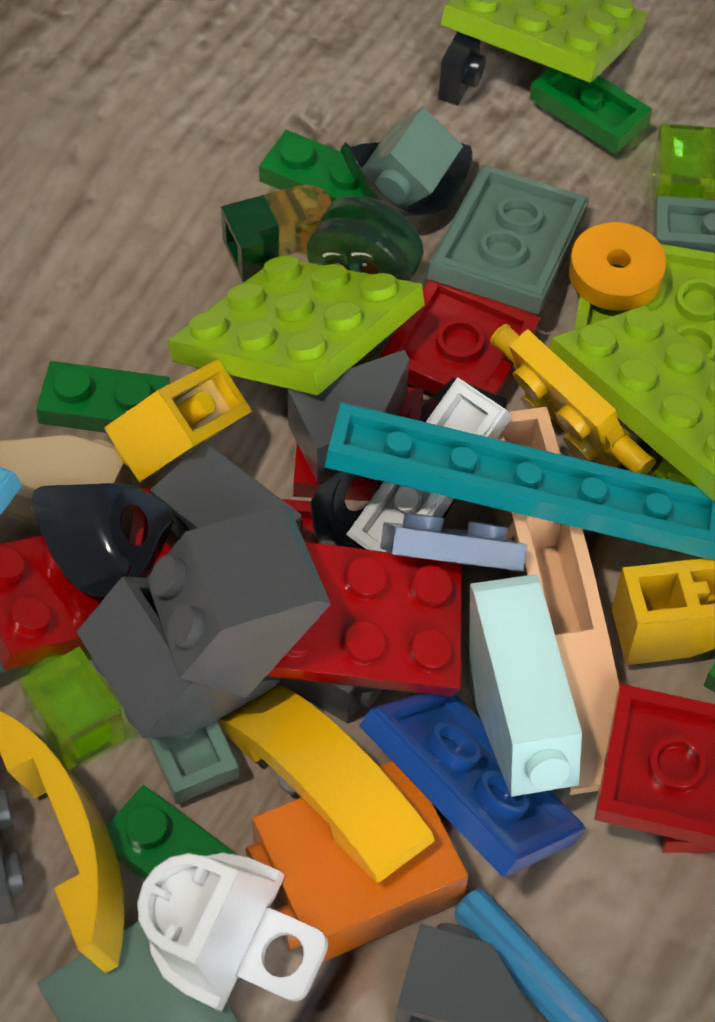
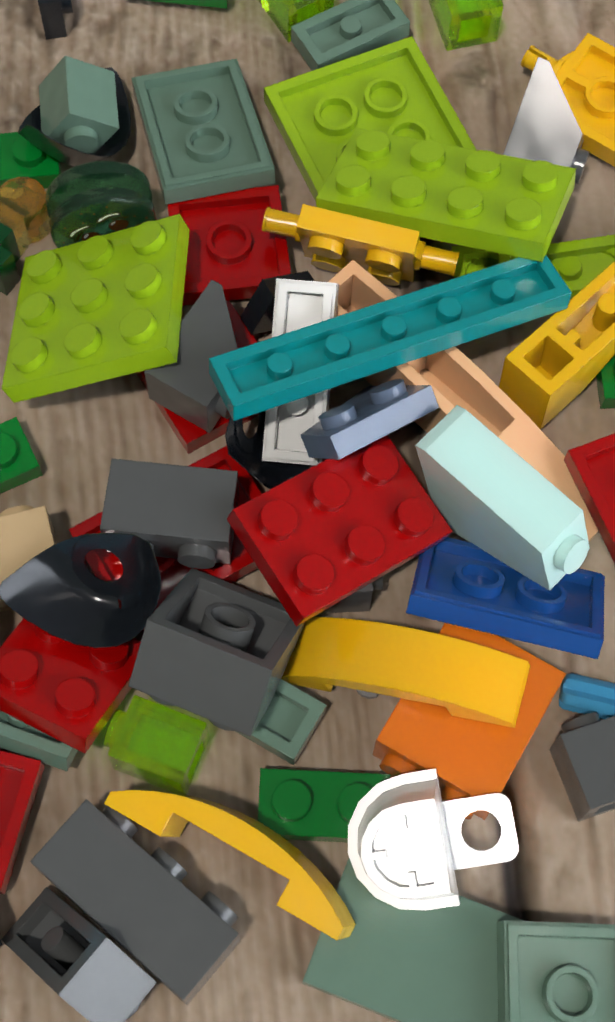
camera: 35 degrees left, 10 degrees up
yellow slope [104,359,252,482] -> none
dark grey slope [146,504,331,698] -> none
light orange piece [569,222,666,311] -> none

